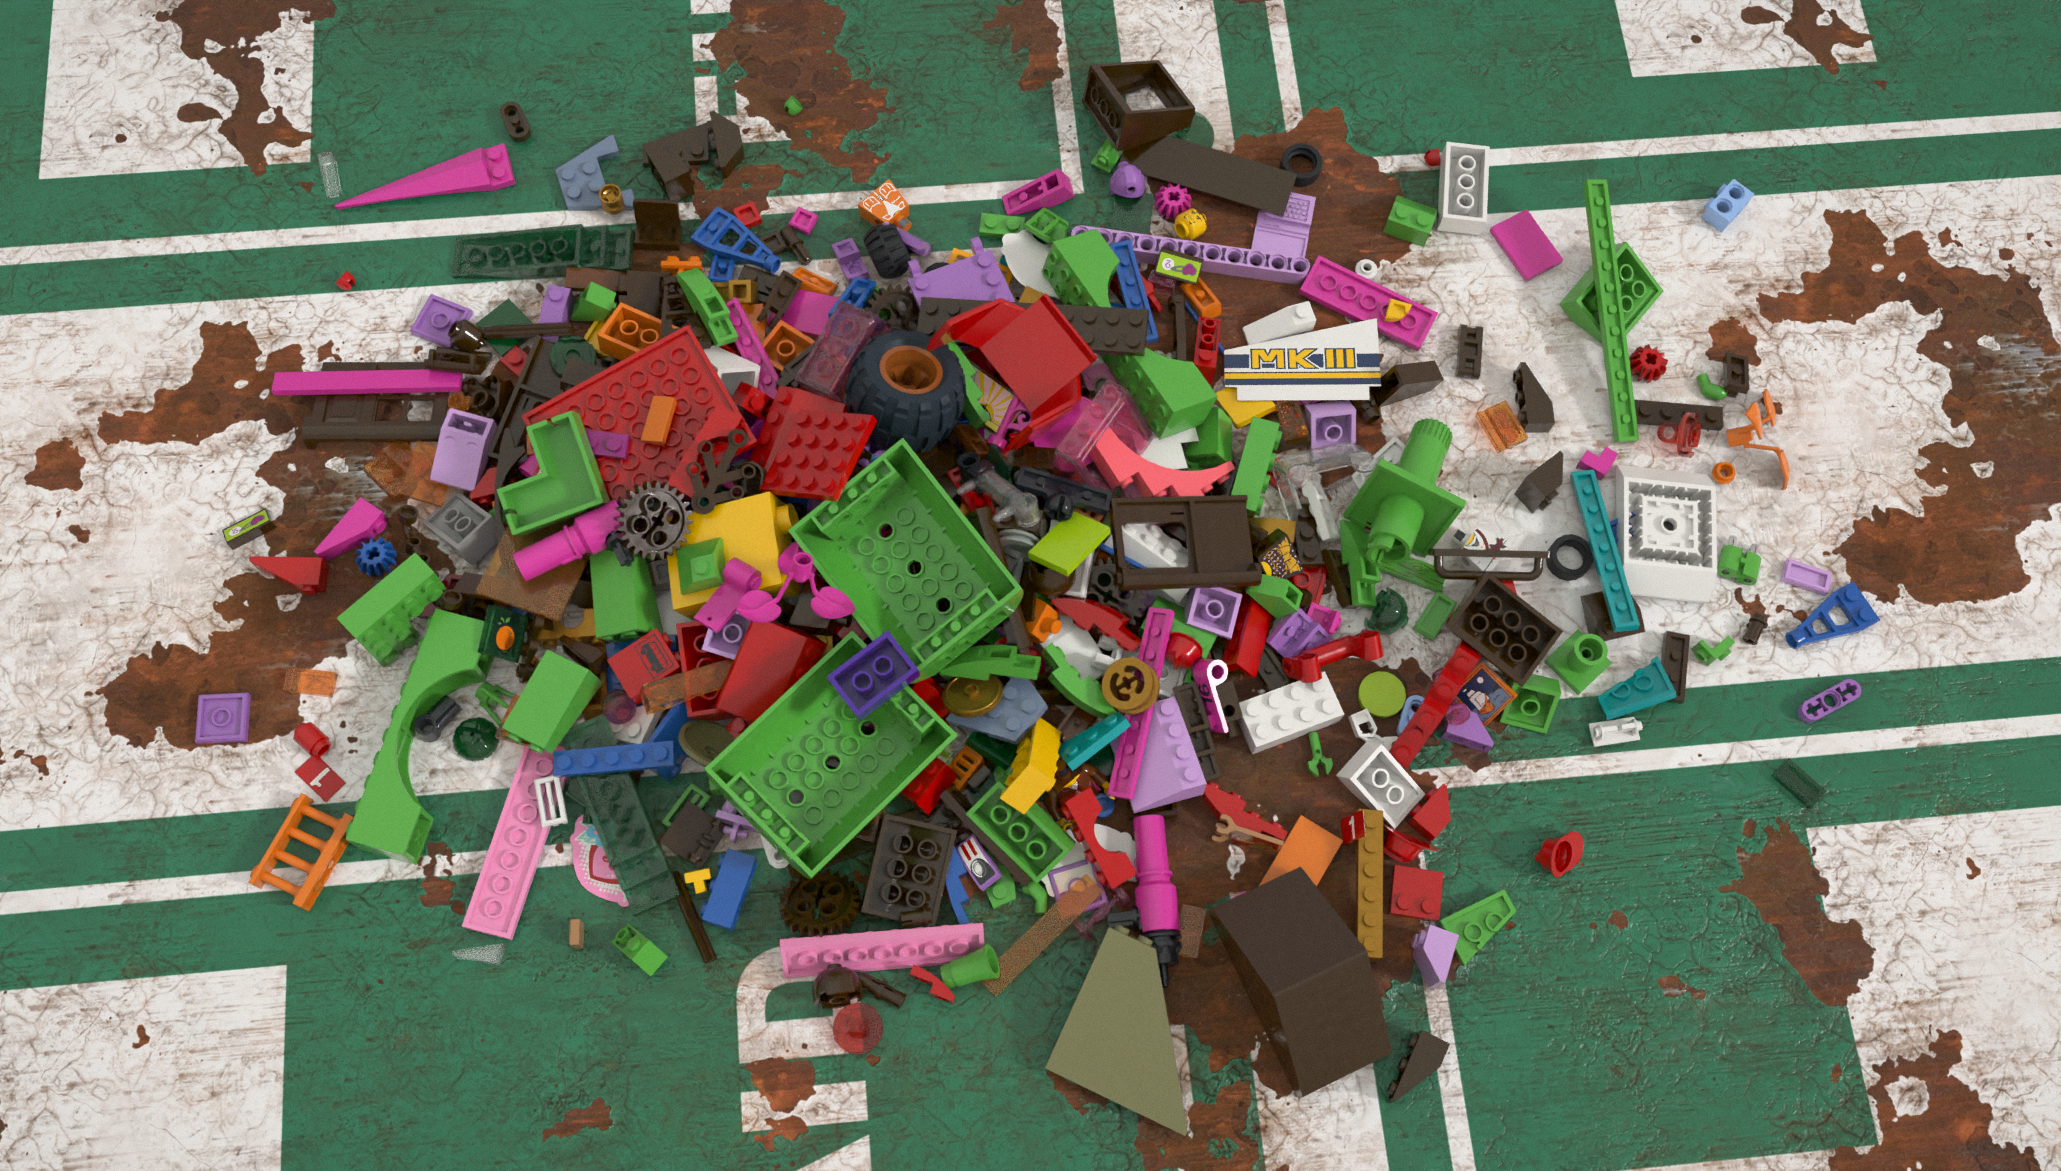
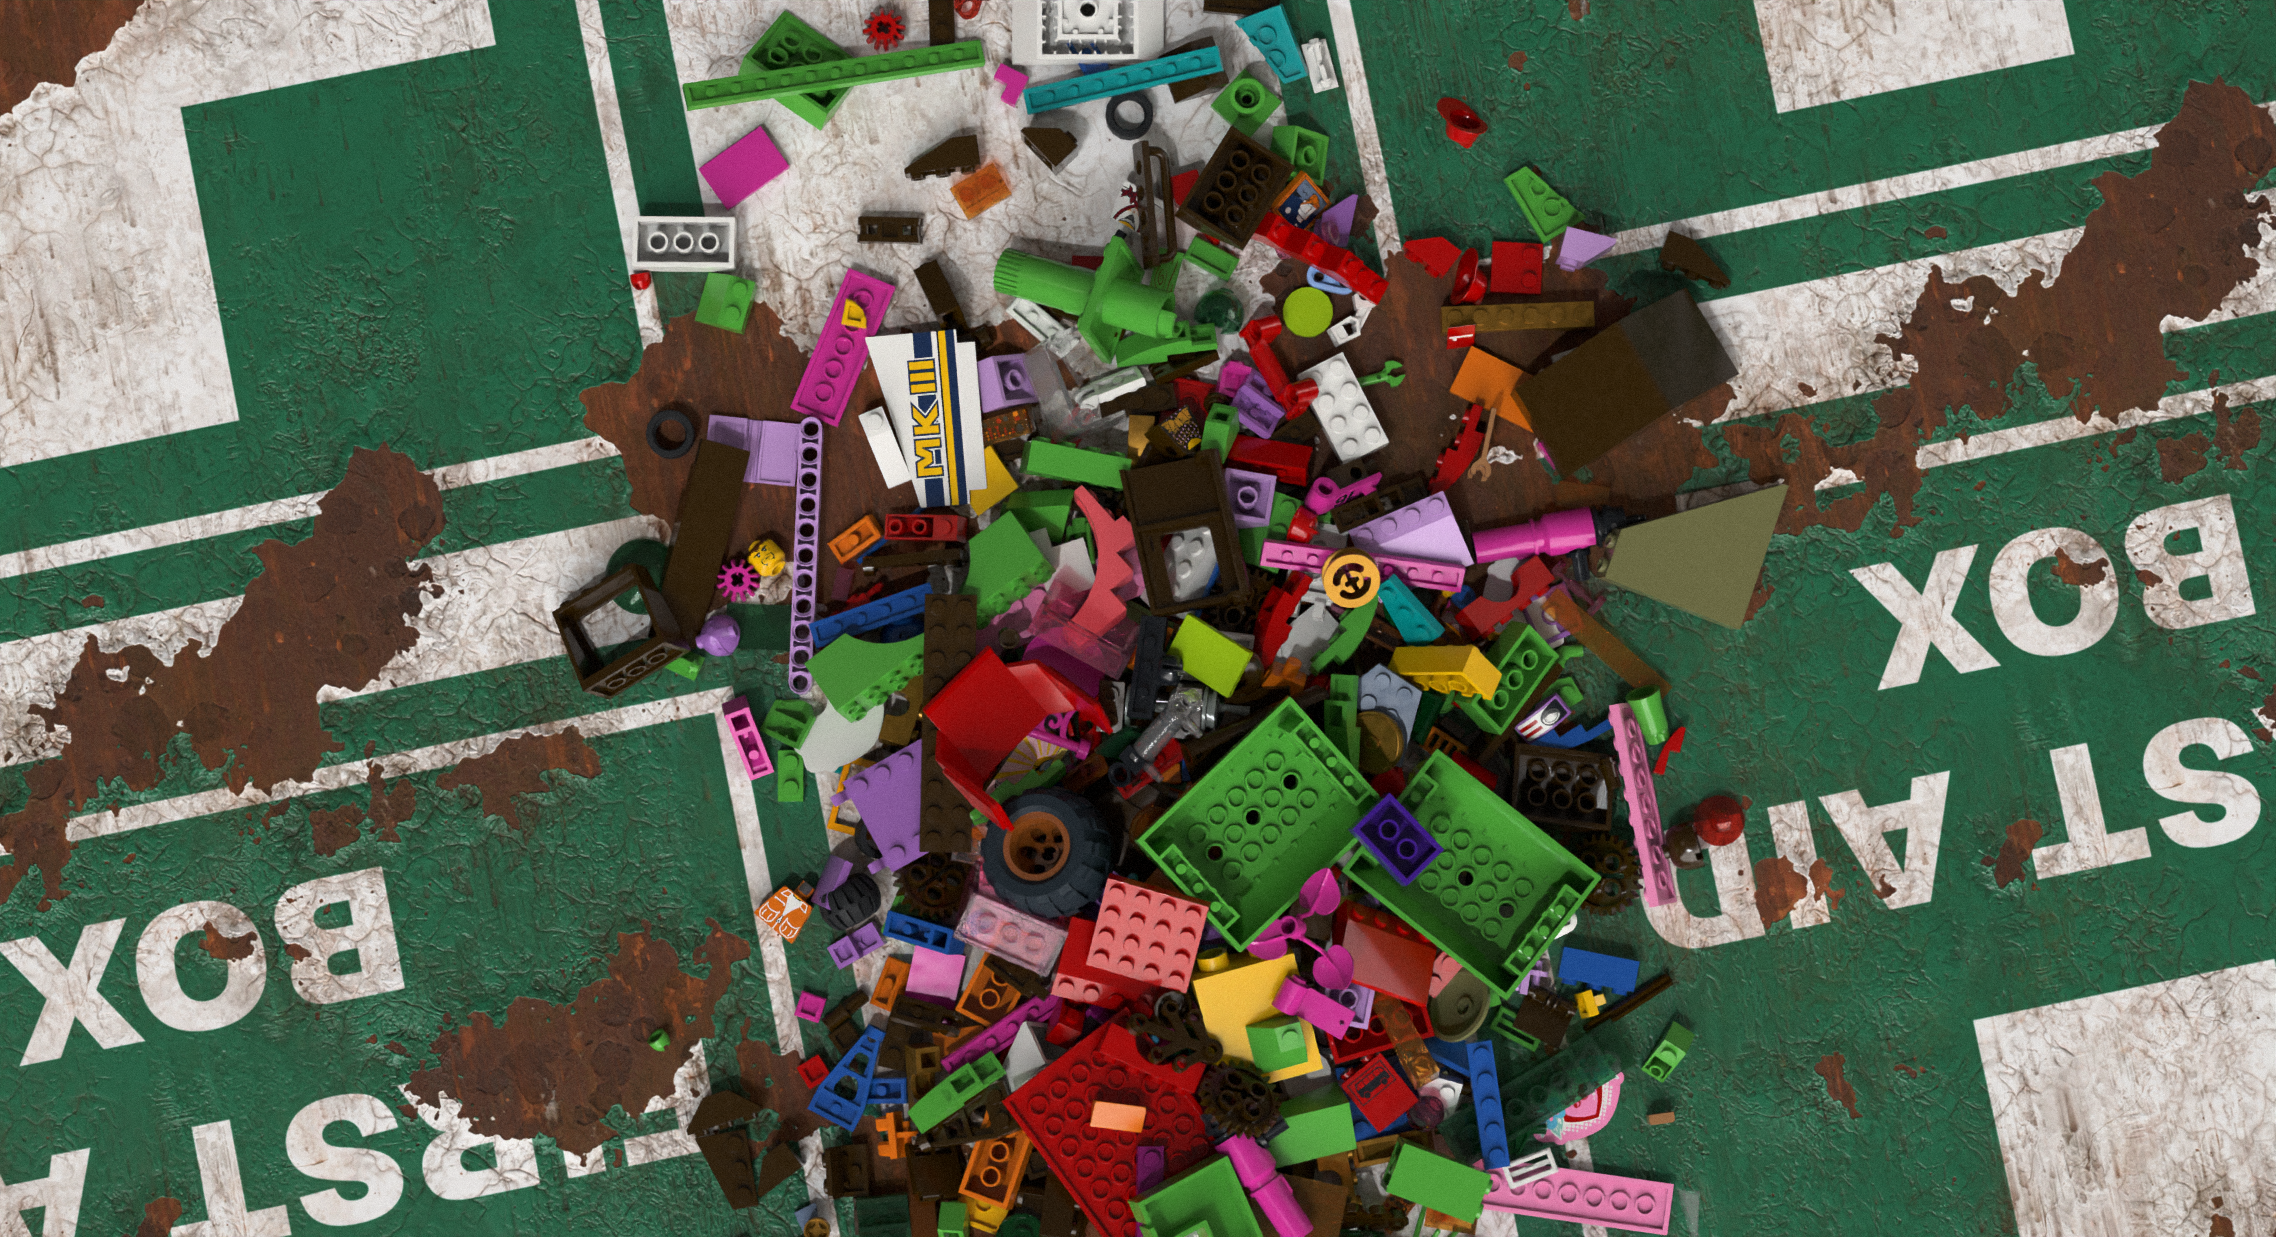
camera: 95 degrees left, 15 degrees up
dark brown slope [559,635,609,676] -> none
dark brown pin [859,971,907,1009] -> none
slope [1154,247,1204,285] -> none
white slope [1336,741,1425,829] -> none
white plate [1355,259,1377,280] -> none

